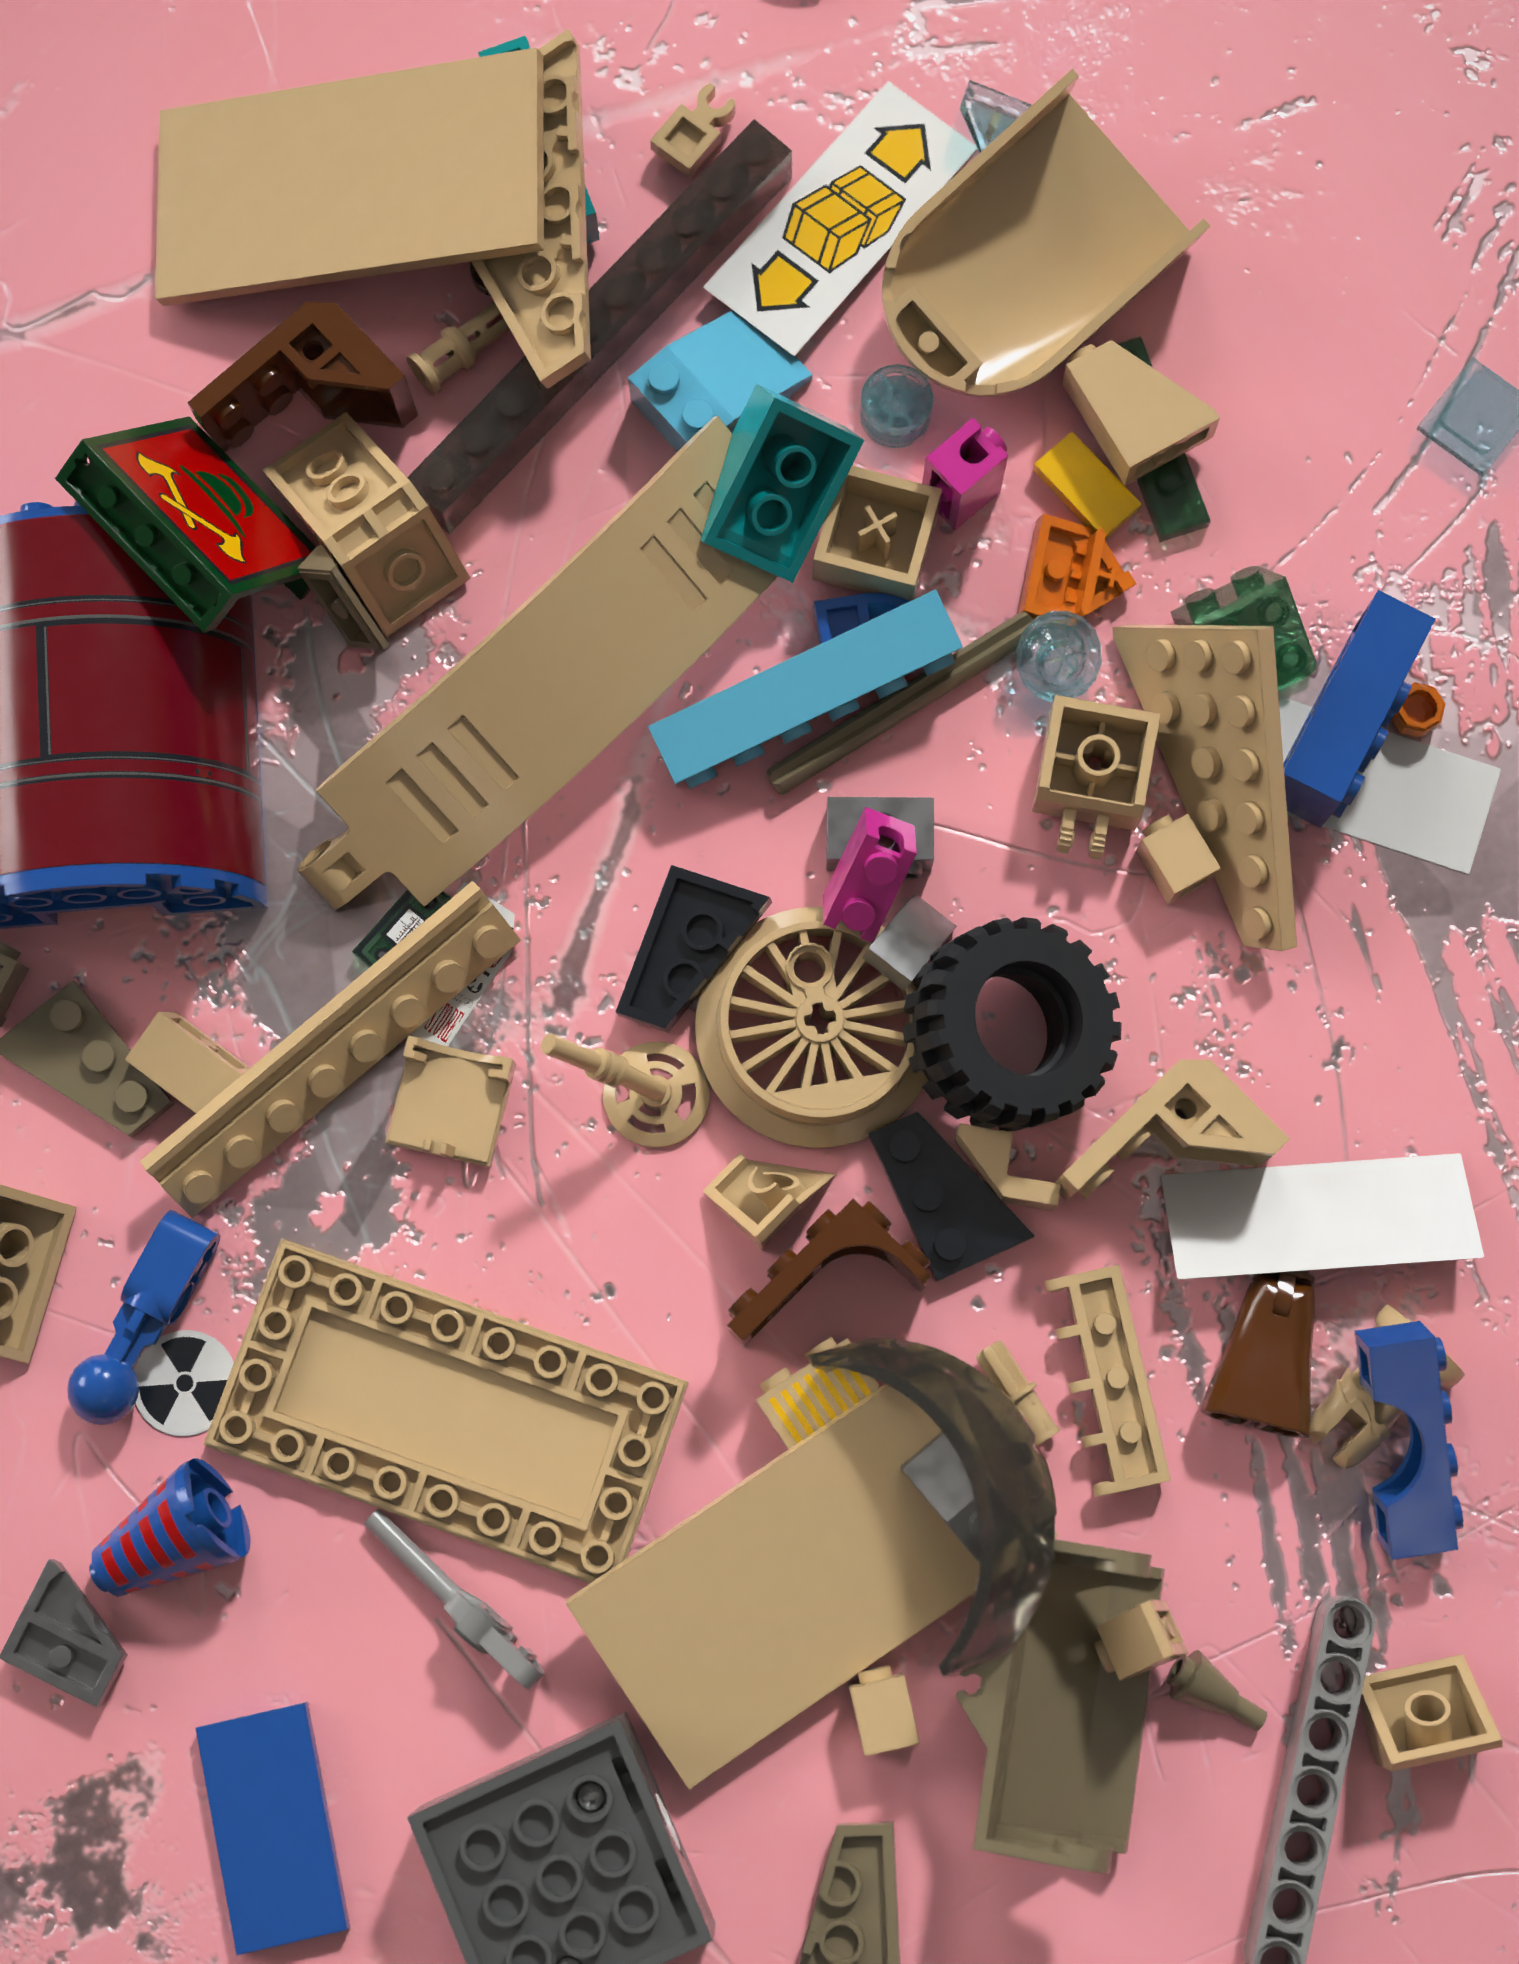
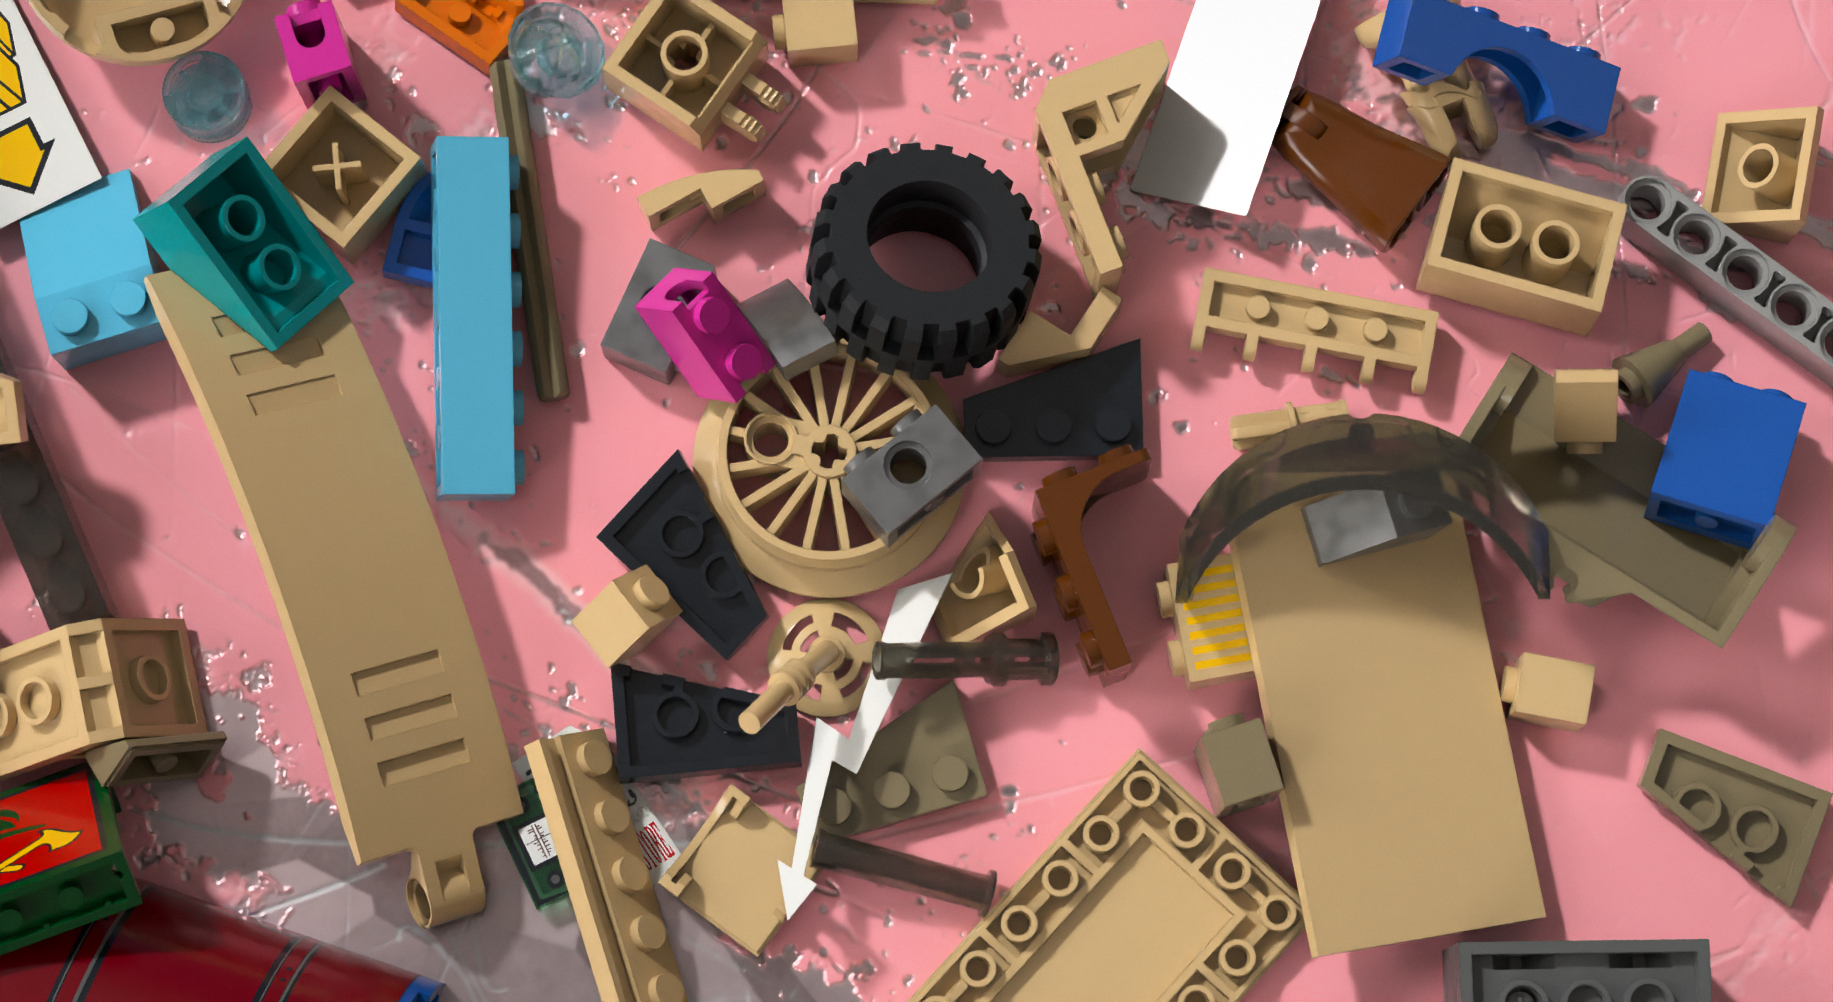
camera: 70 degrees left, 0 degrees up
none -> tan brick [571,564,683,668]
none -> black wing [611,663,802,784]
none -> tan slope [637,169,766,231]
none -> white sticker [778,573,953,921]
none -> dark tan wing [796,679,988,847]
none -> clear smoke pin [809,829,997,918]
none -> flat silver brick [841,404,983,548]
none -> clear smoke pin [872,632,1060,687]
none -> dark tan brick [1193,713,1284,819]
none -> tan slope [1415,157,1627,337]
none -> blue panel [1643,369,1807,549]

